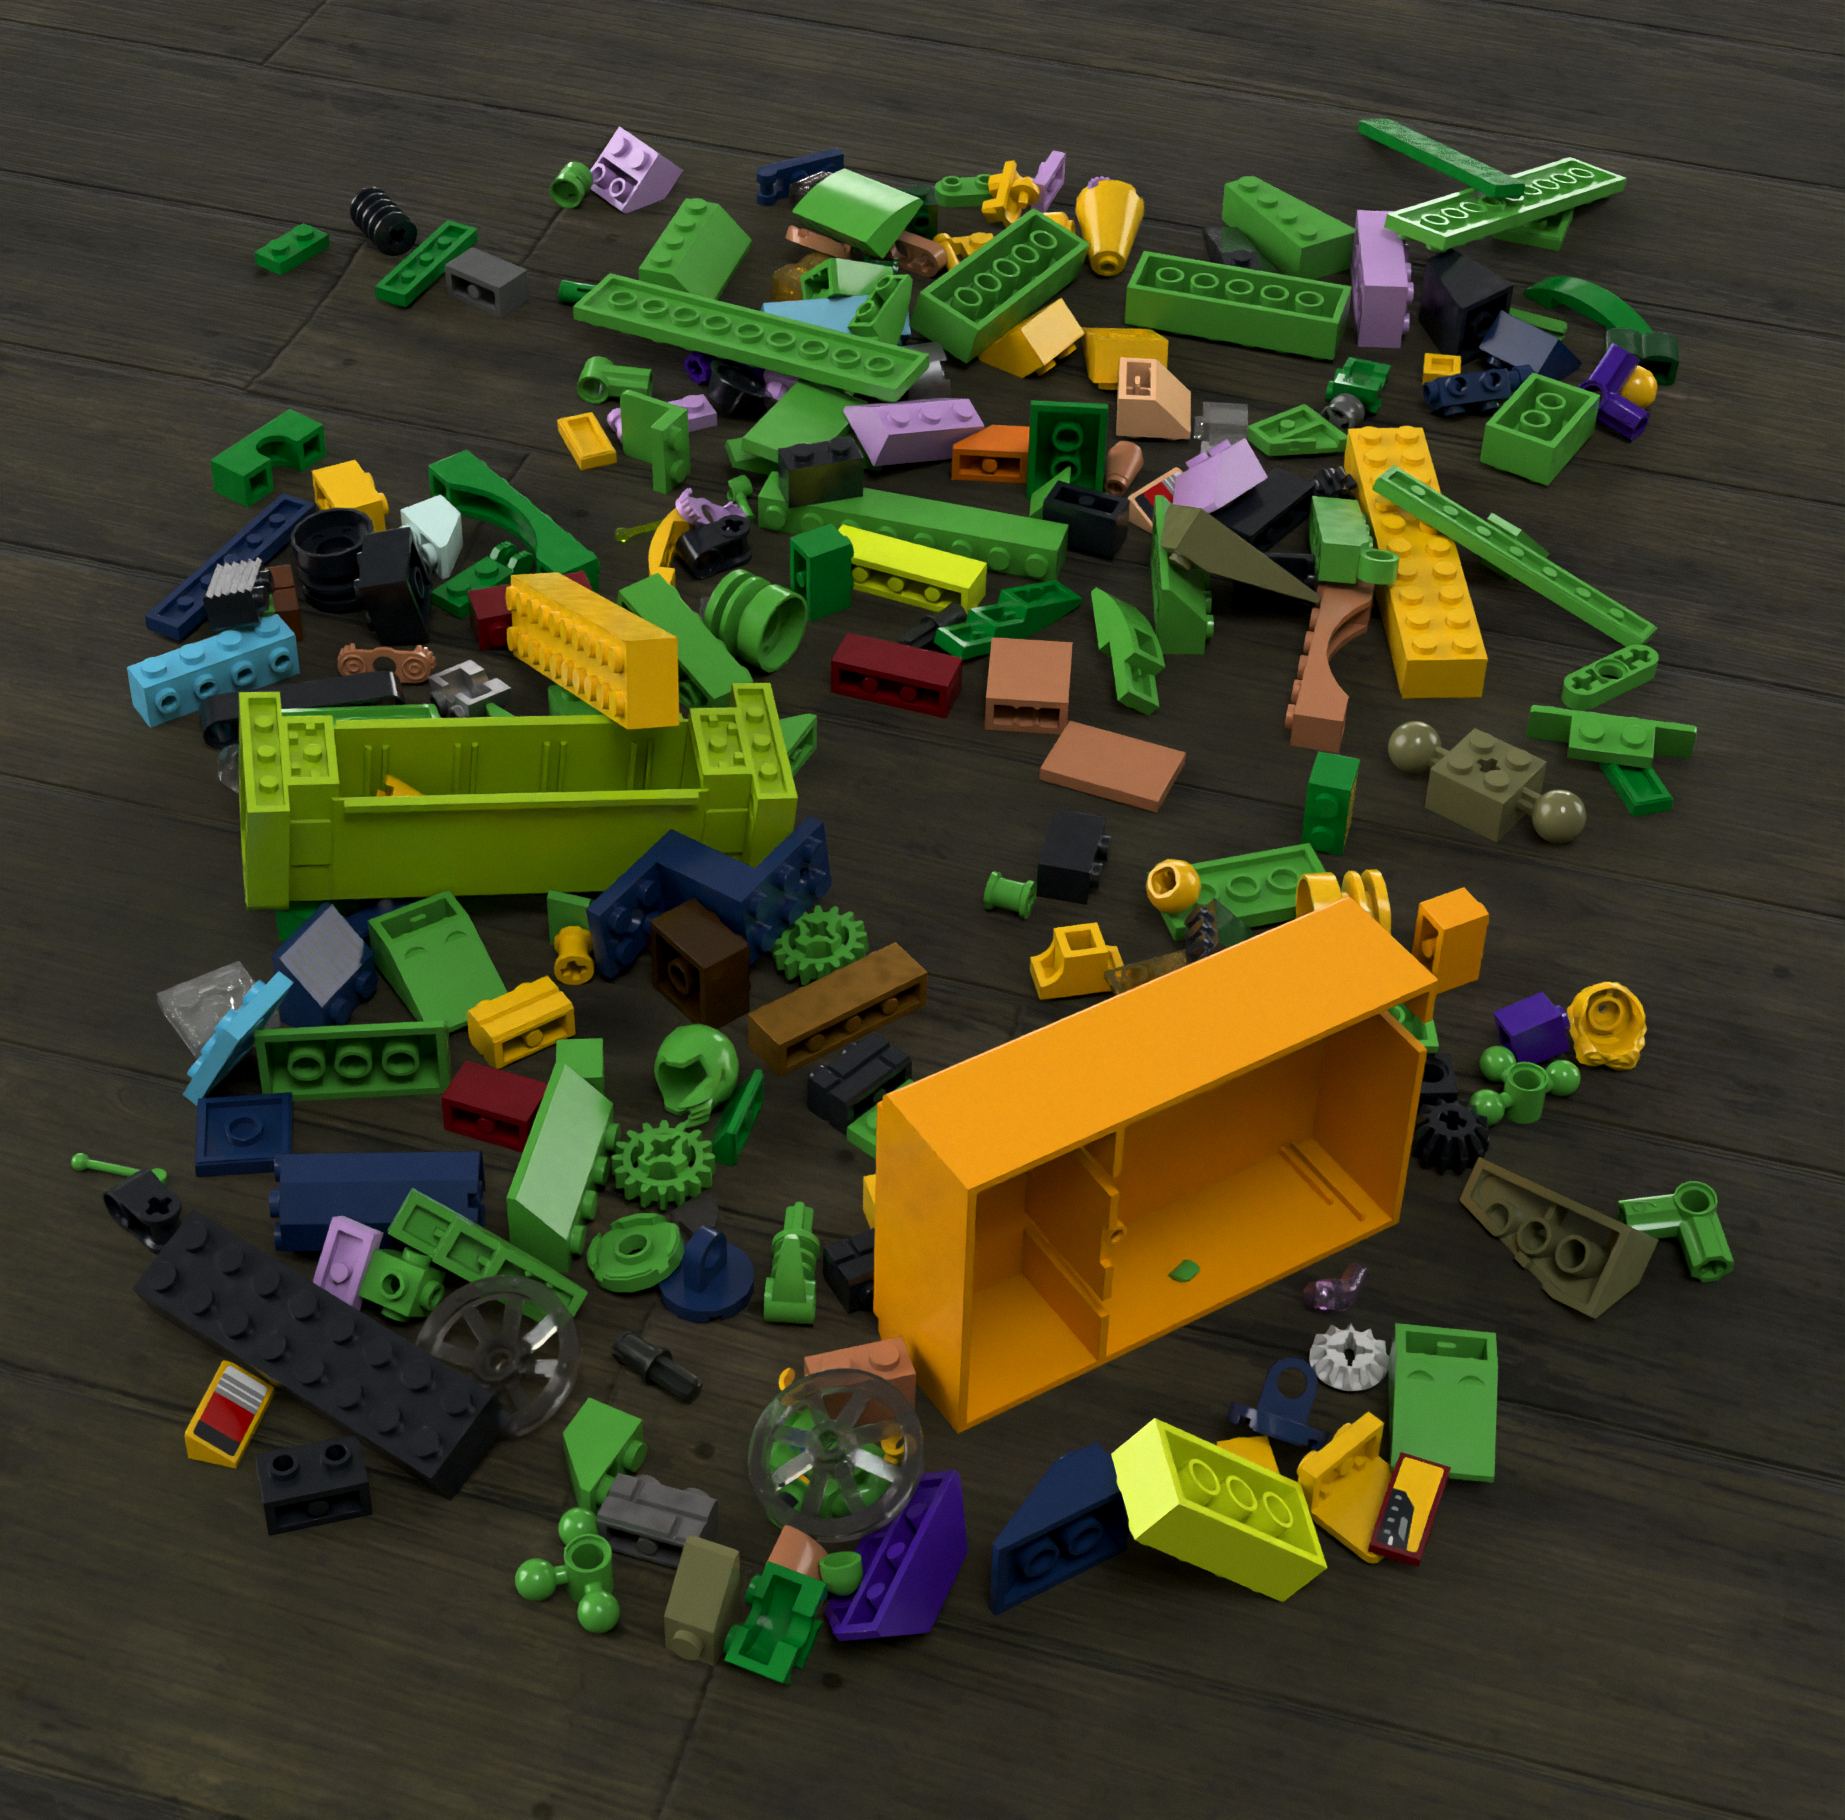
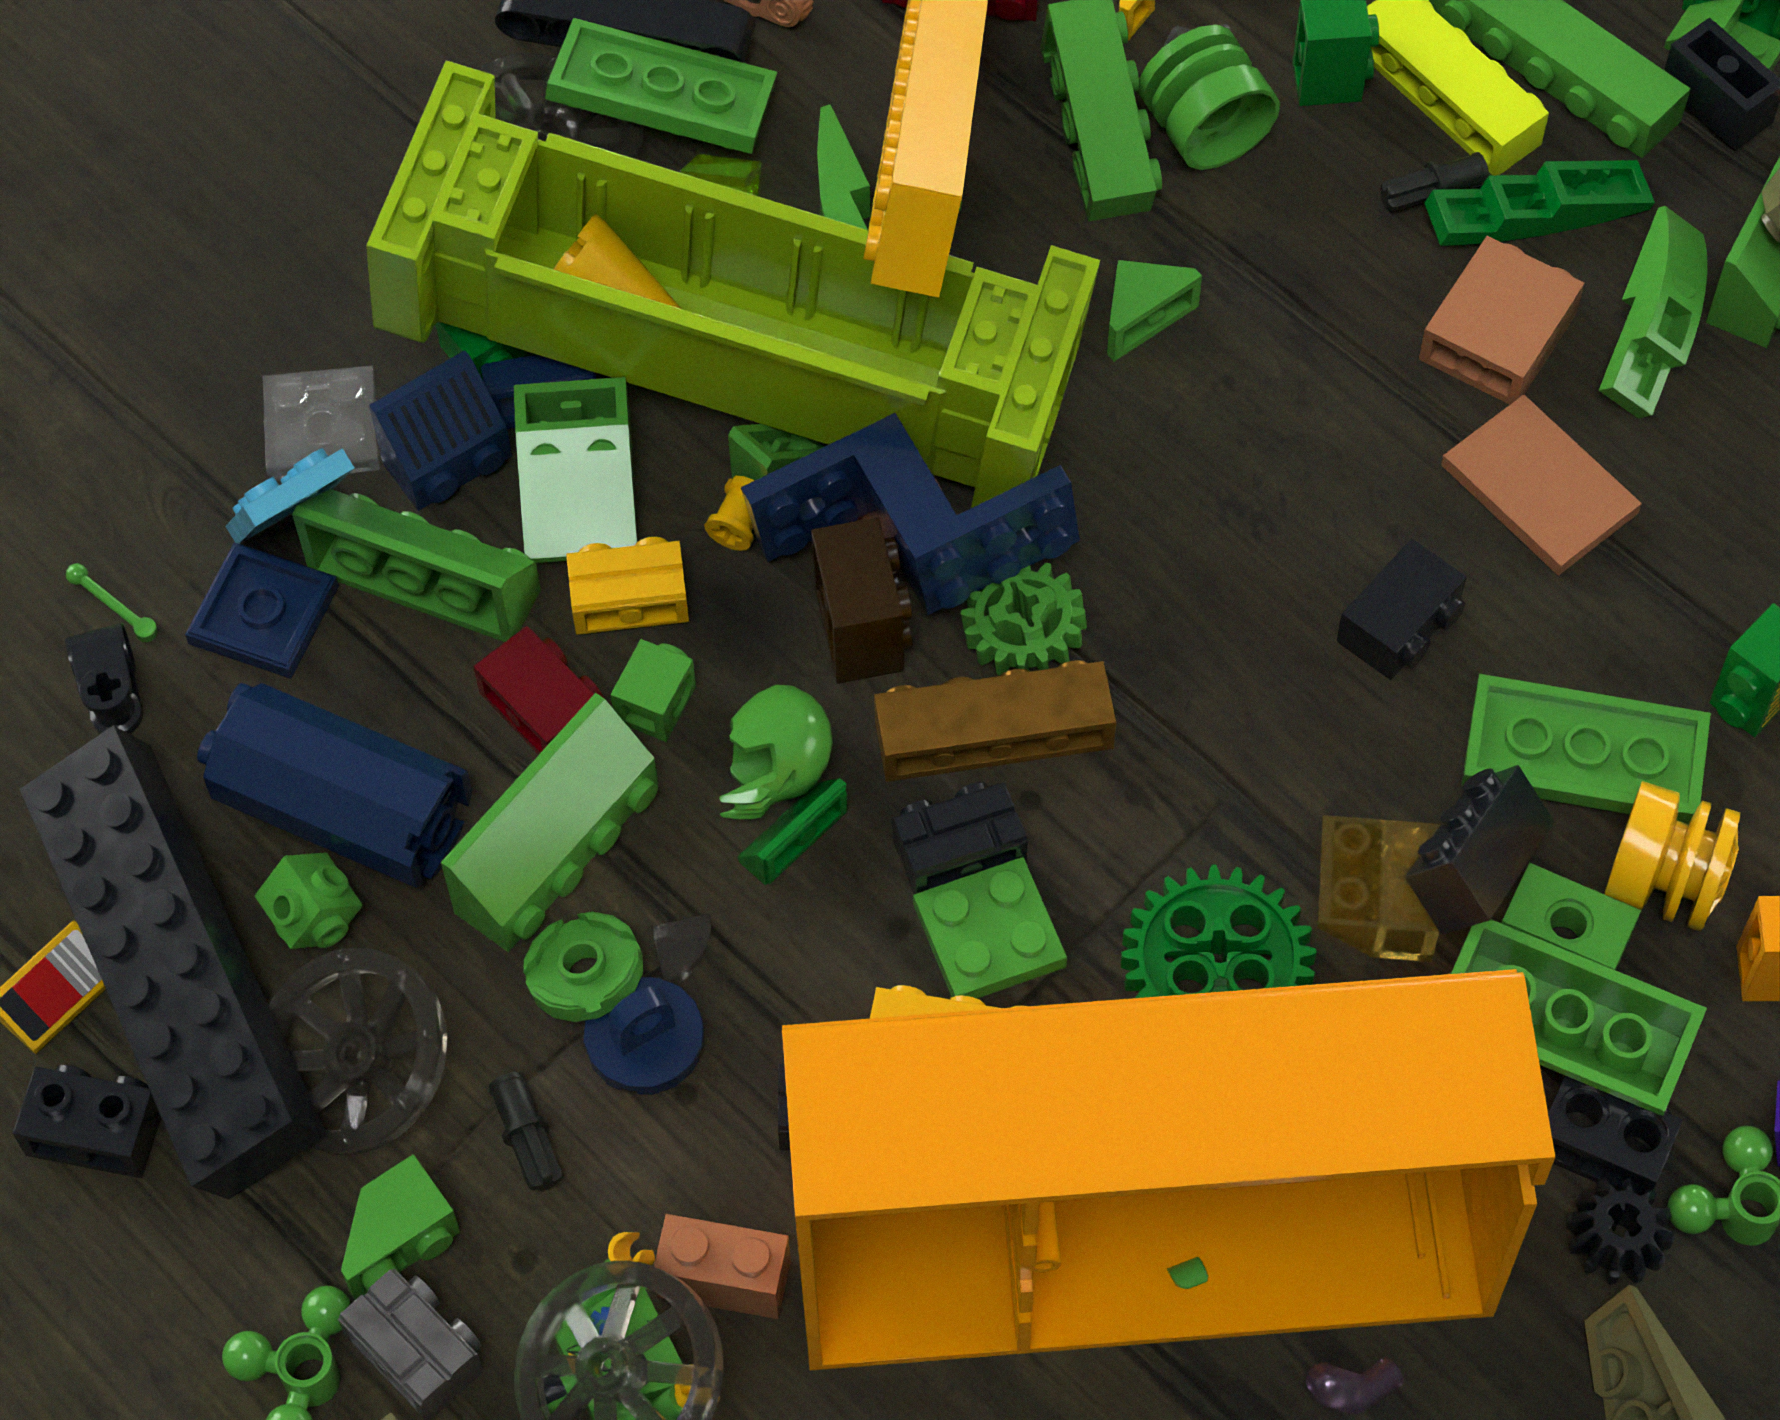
camera: 30 degrees right, 20 degrees up
lavender plate [313,1216,384,1311] -> none
bright green slope [387,1188,588,1335] -> none
flat silver cylinder [428,660,512,718] -> none
bright green gear [612,1120,715,1210] -> none
bright green piece [764,1202,821,1325] -> none
dark red brick [831,632,963,719] -> none
bright green bush [983,871,1037,919] -> none
yellow brick [1030,922,1128,1000] -> none
yellow piece [1145,859,1202,914] -> none

